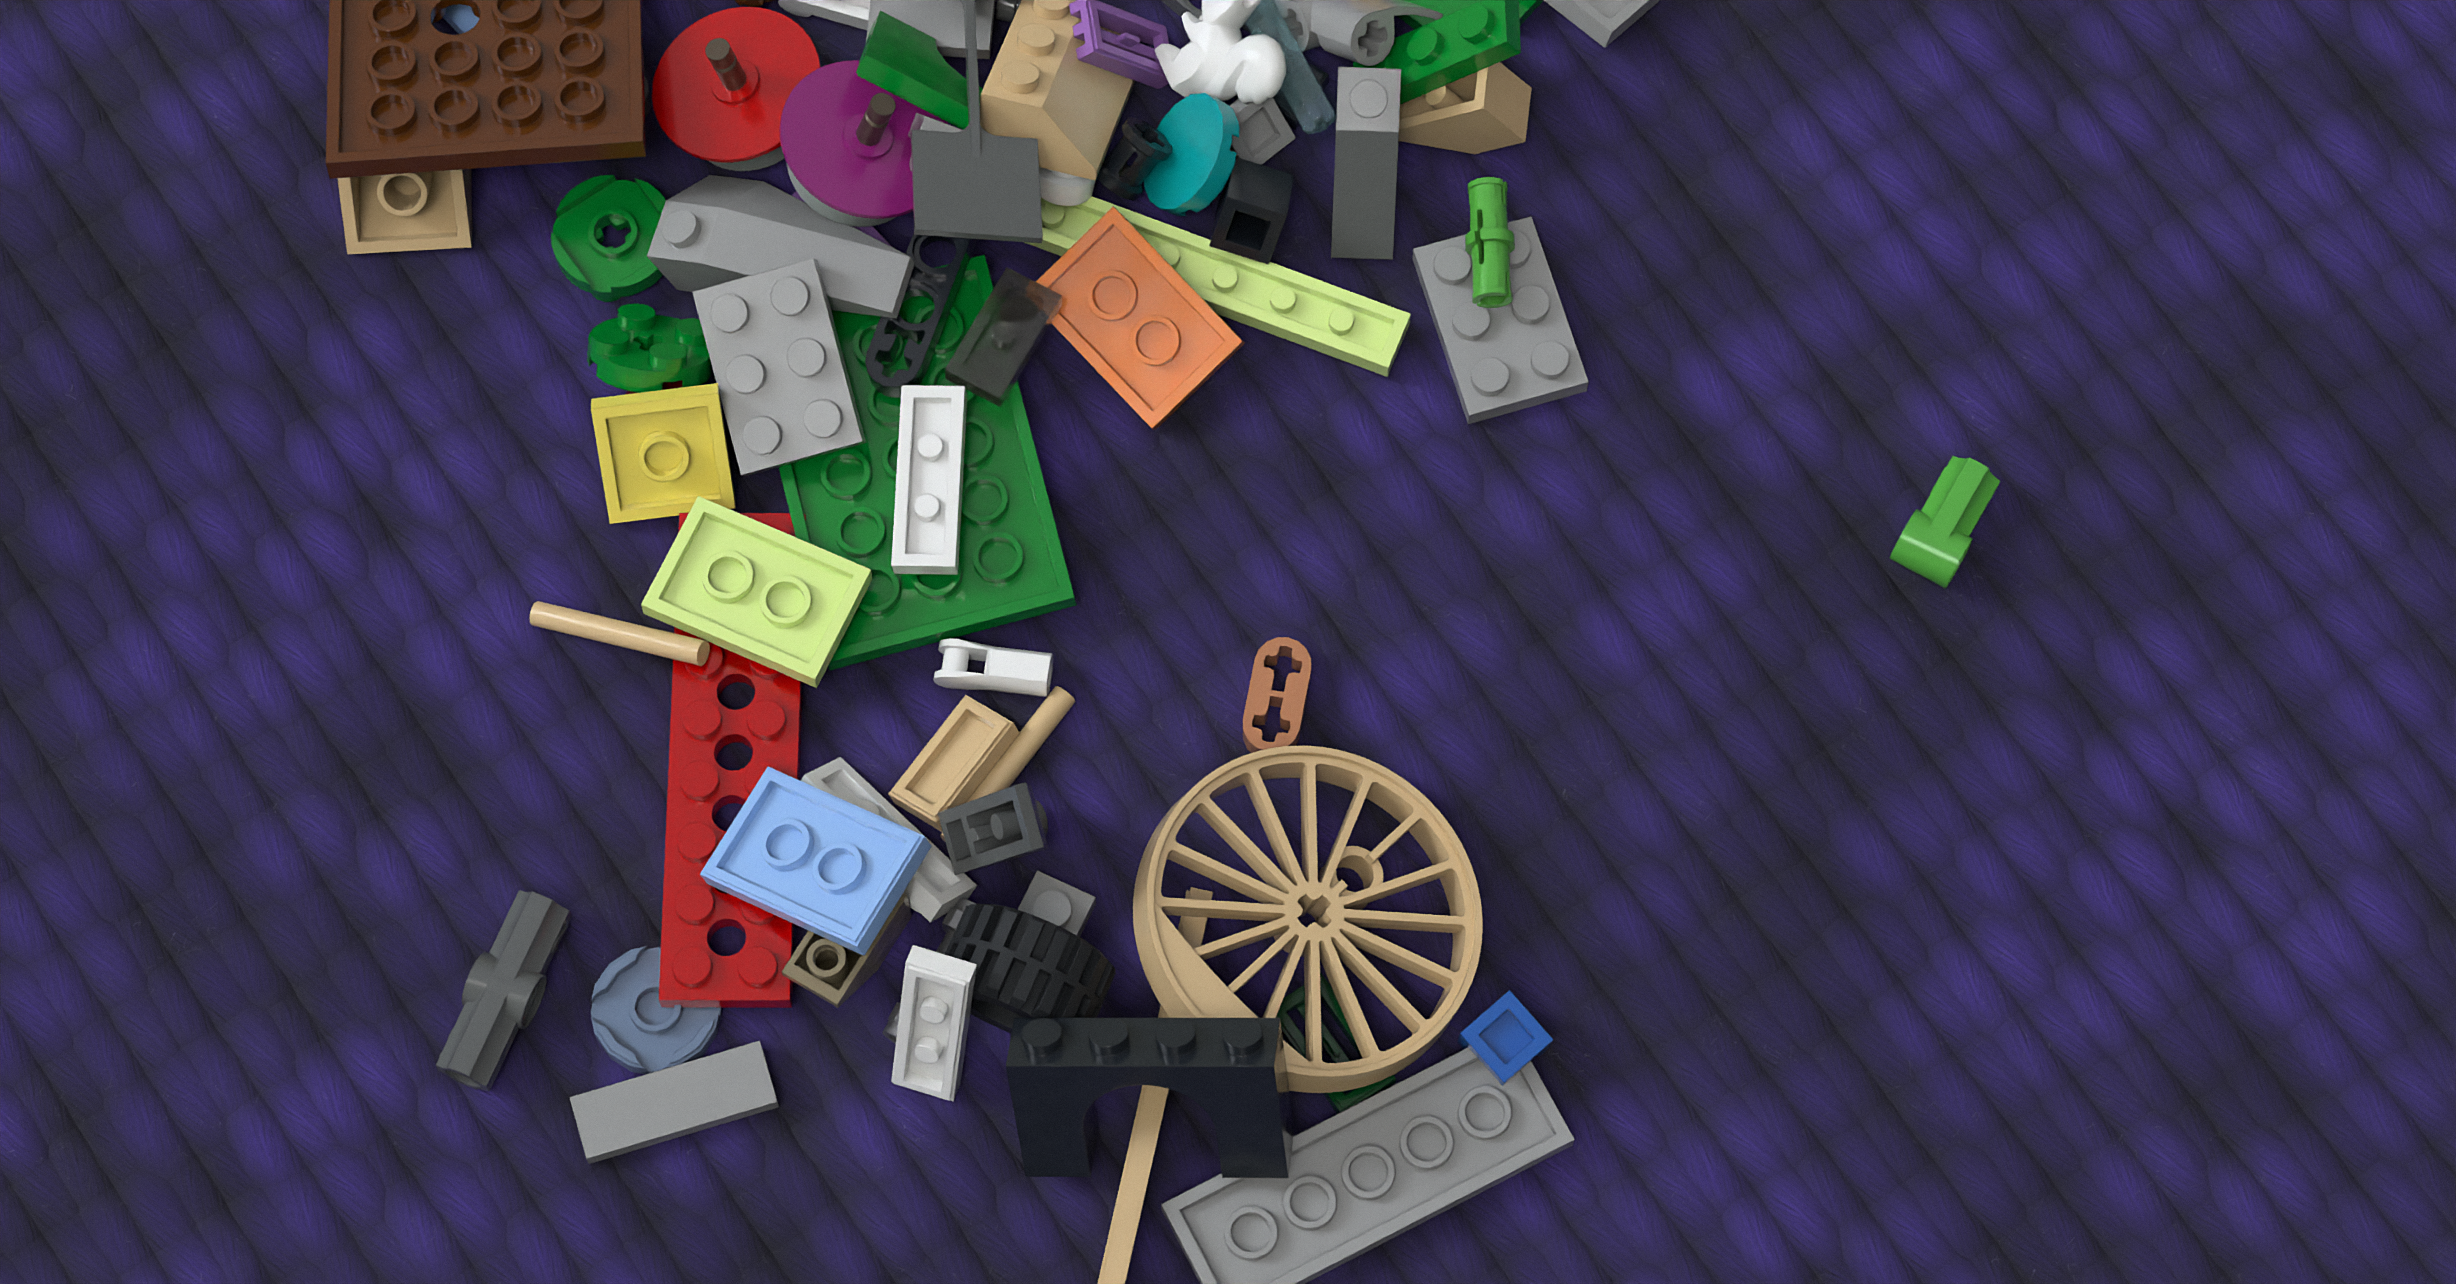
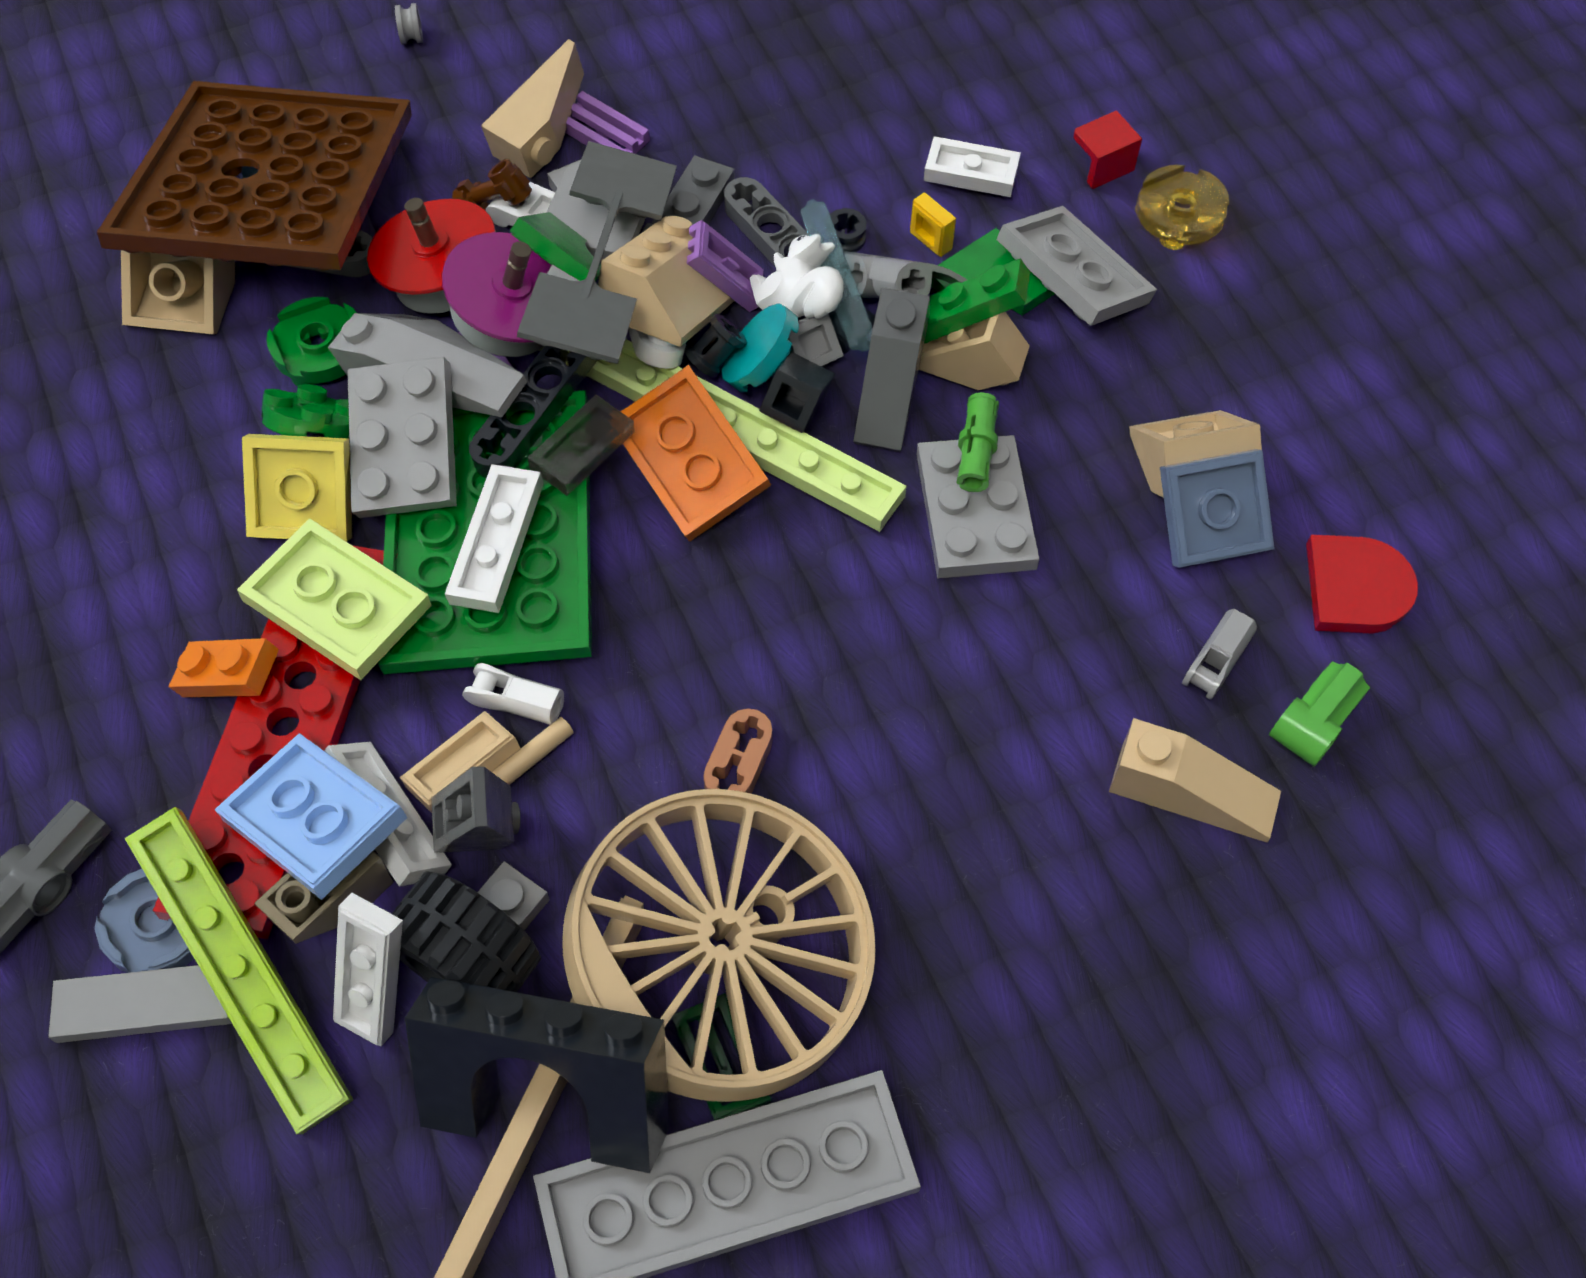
camera: 10 degrees right, 10 degrees down
tan bar [529,601,710,666] -> none
blue panel [1457,990,1553,1086] -> none
none -> lime tile [125,807,354,1134]
none -> orange plate [168,638,279,697]
none -> tan slope [1109,718,1281,843]
none -> tan slope [1129,410,1262,498]
none -> sand blue tile [1160,449,1274,568]
none -> light grey bar [1182,609,1257,700]
none -> red tile [1306,534,1418,633]

